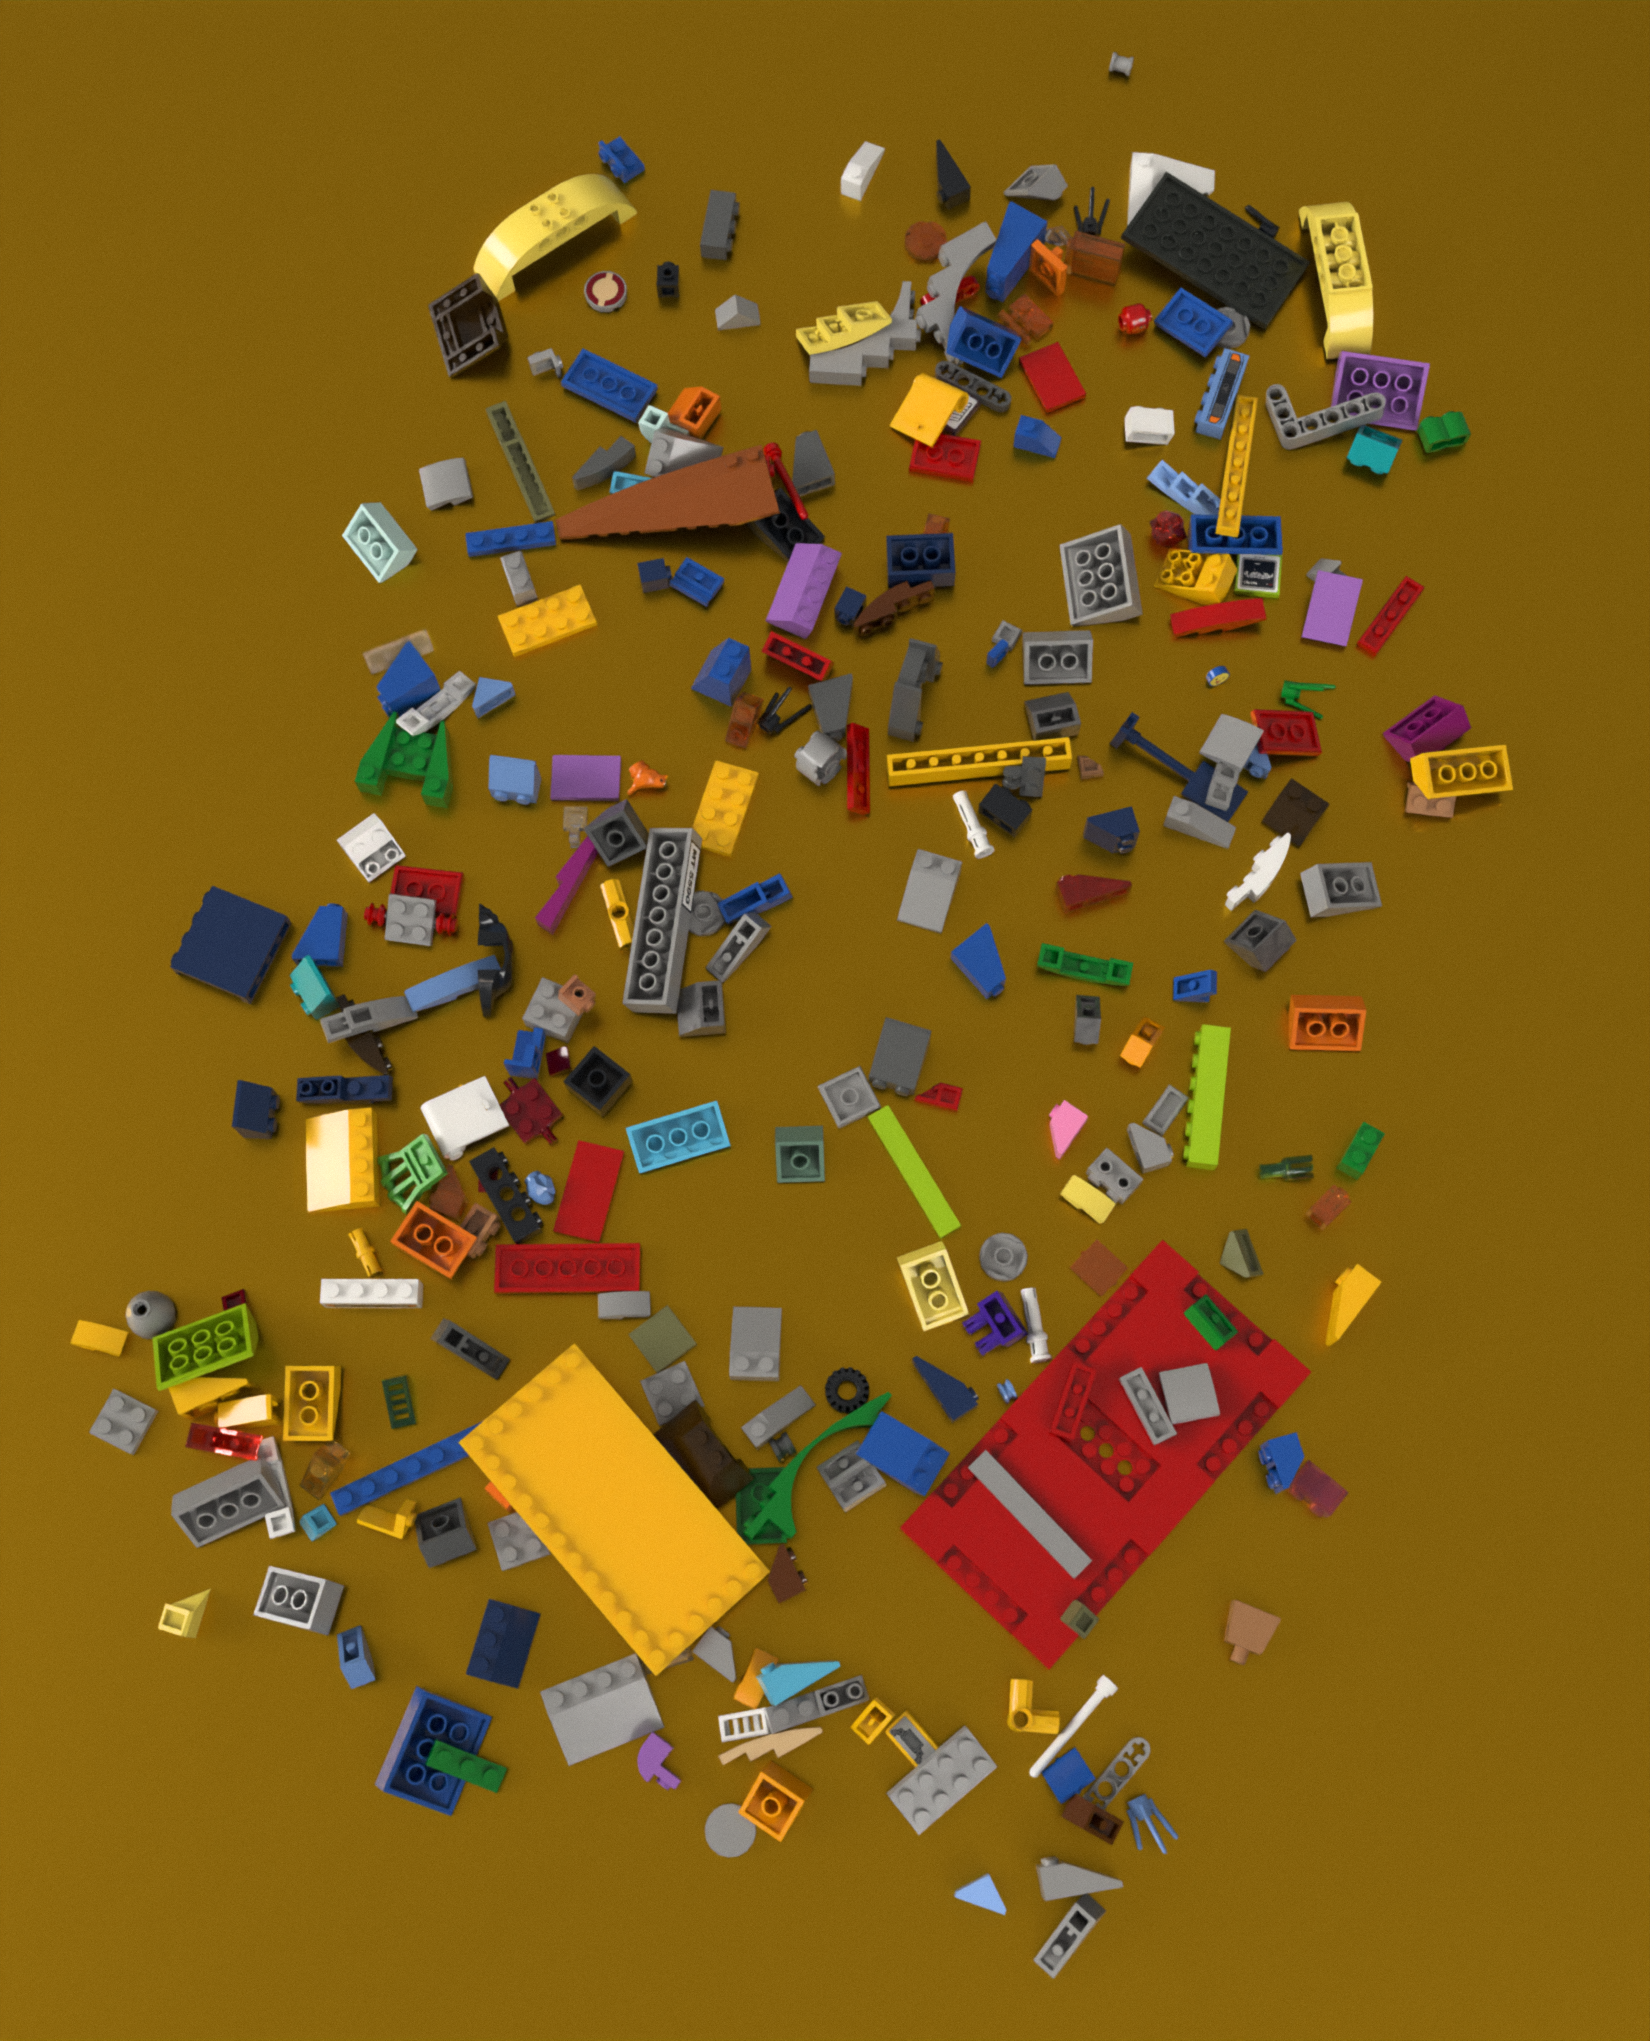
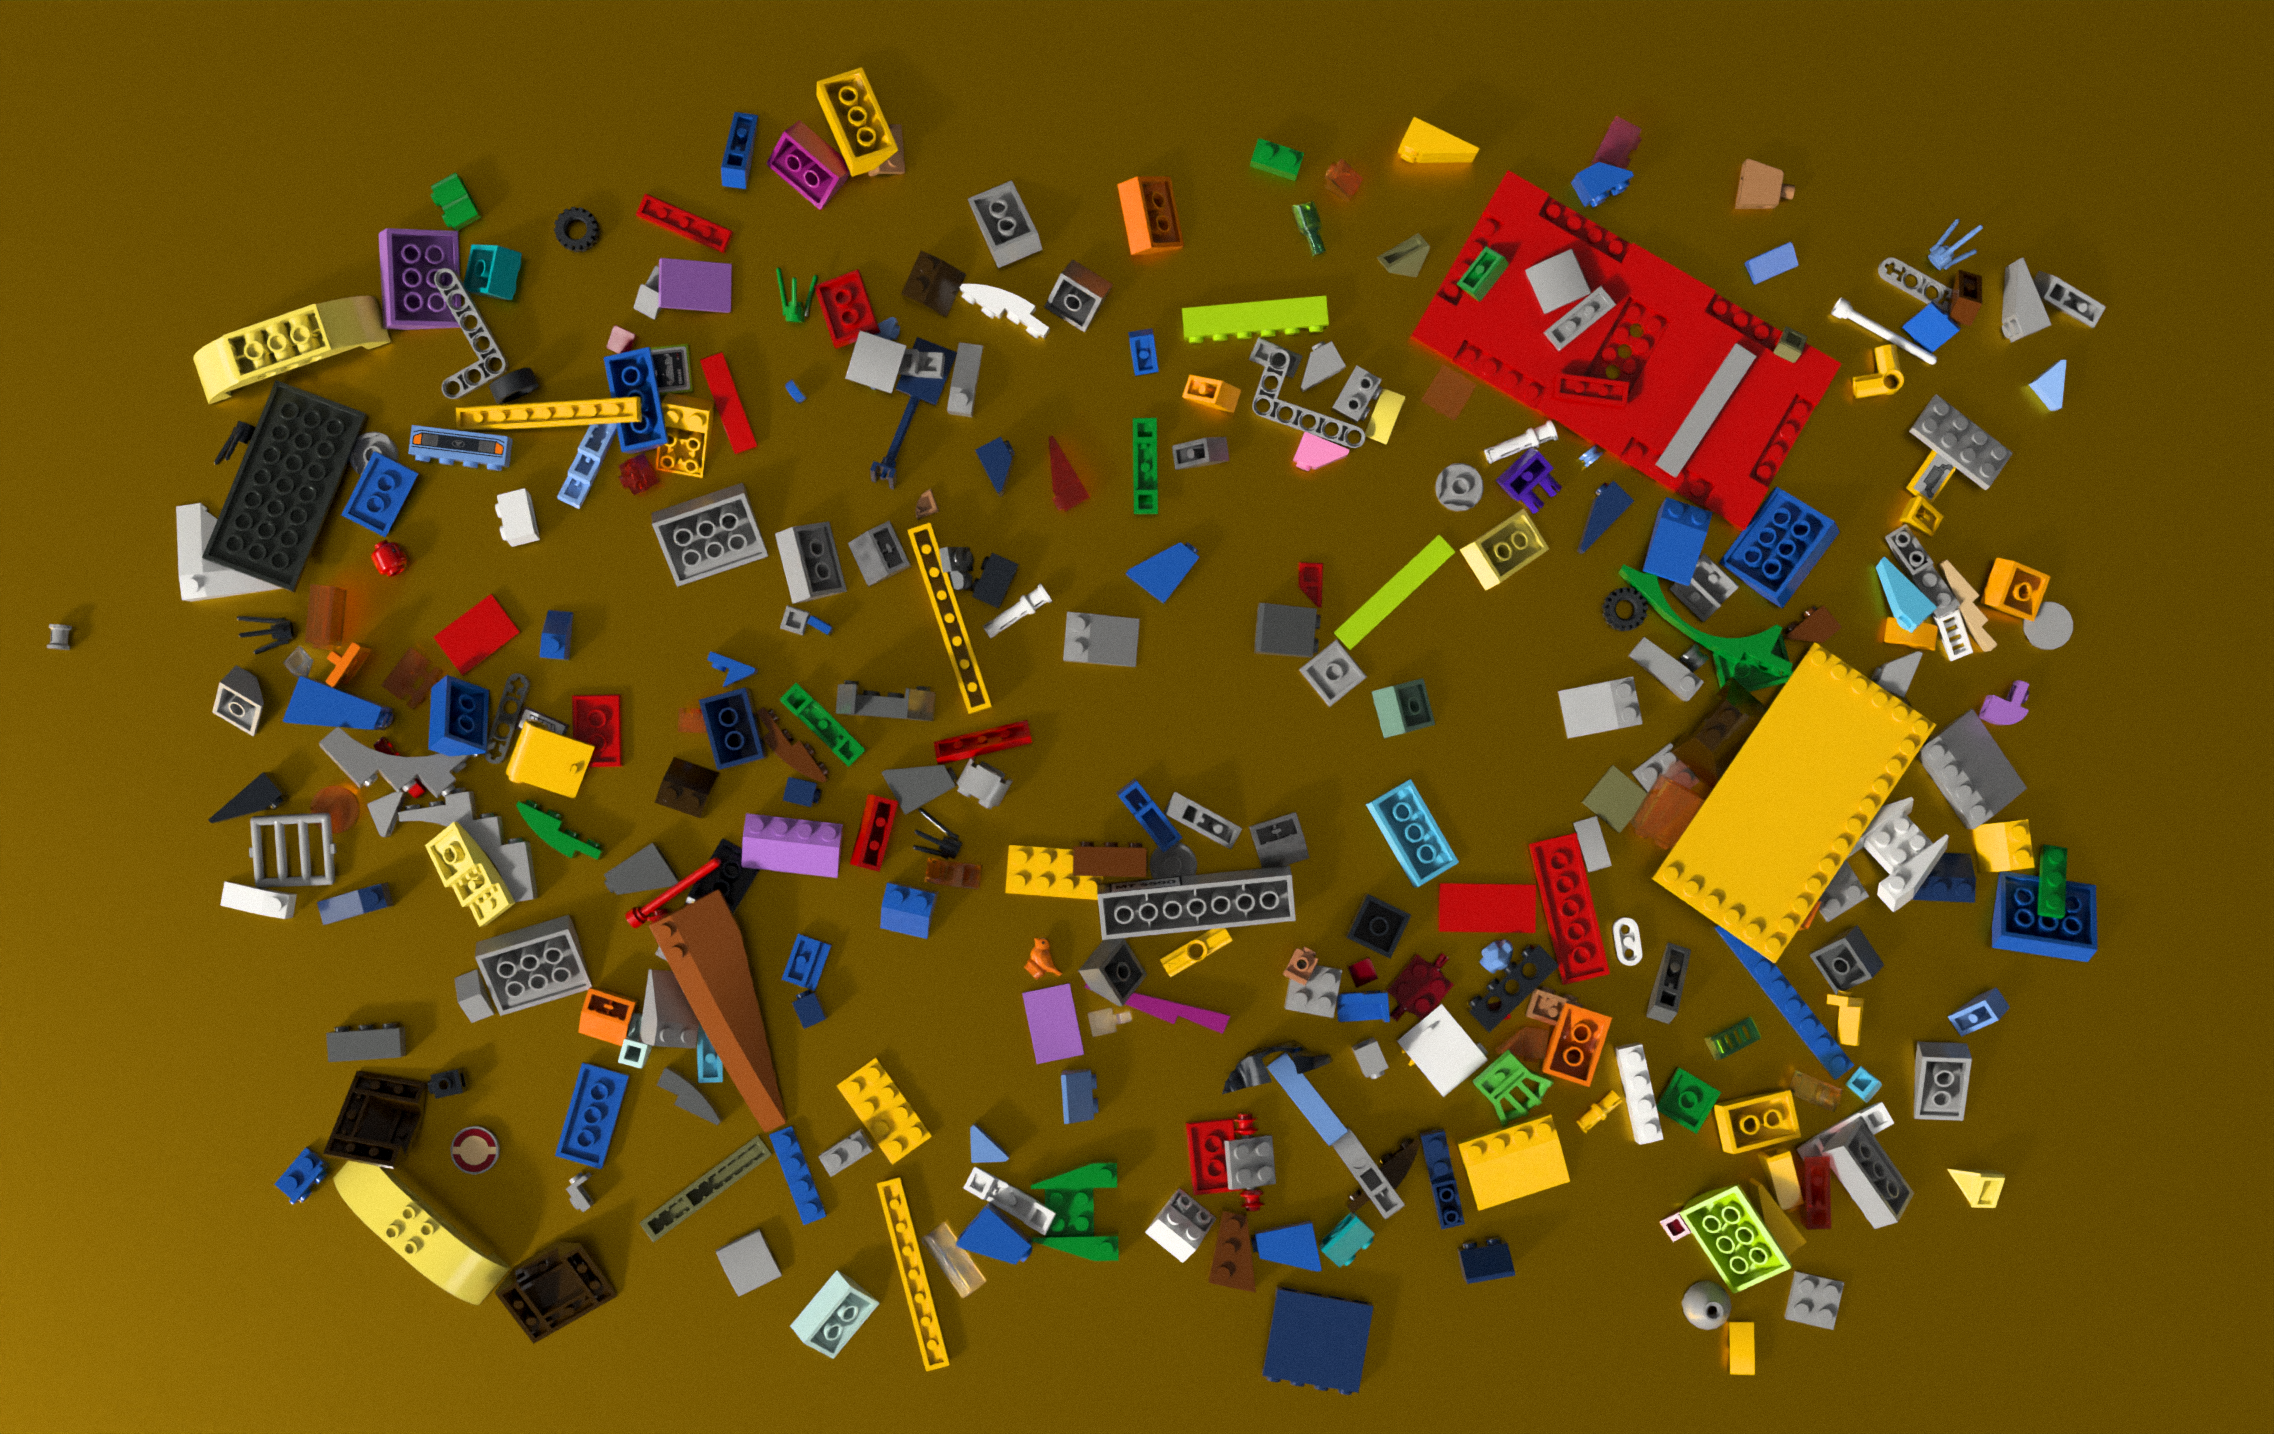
camera: 105 degrees left, 15 degrees up
none -> light grey bar [249,813,337,888]
none -> dark blue slope [317,883,394,925]
none -> dark brown slope [323,1071,427,1169]
none -> light grey slope [367,791,409,837]
none -> light grey slope [475,915,593,1016]
none -> black tyre [489,367,539,404]
none -> green slope [516,799,606,860]
none -> black tyre [554,207,600,253]
none -> slope [606,325,639,354]
none -> dark brown slope [654,757,720,818]
none -> blue slope [707,651,758,688]
none -> blue slope [721,112,758,189]
none -> green slope [779,682,866,767]
none -> yellow plate [877,1176,950,1372]
none -> reddish brown wedge [1073,842,1149,877]
none -> reddish brown wedge [1208,1207,1256,1293]
none -> light grey beam [1252,349,1365,448]
none -> light grey brick [1351,1037,1388,1079]
none -> white plate [1613,917,1642,966]
none -> clear orange brick [1630,773,1705,850]
none -> green plate [1656,1067,1721,1134]
none -> blue slope [1719,486,1840,609]
none -> slope [1745,242,1799,285]
none -> white wedge [1845,797,1949,913]
none -> yellow slope [1973,819,2035,873]

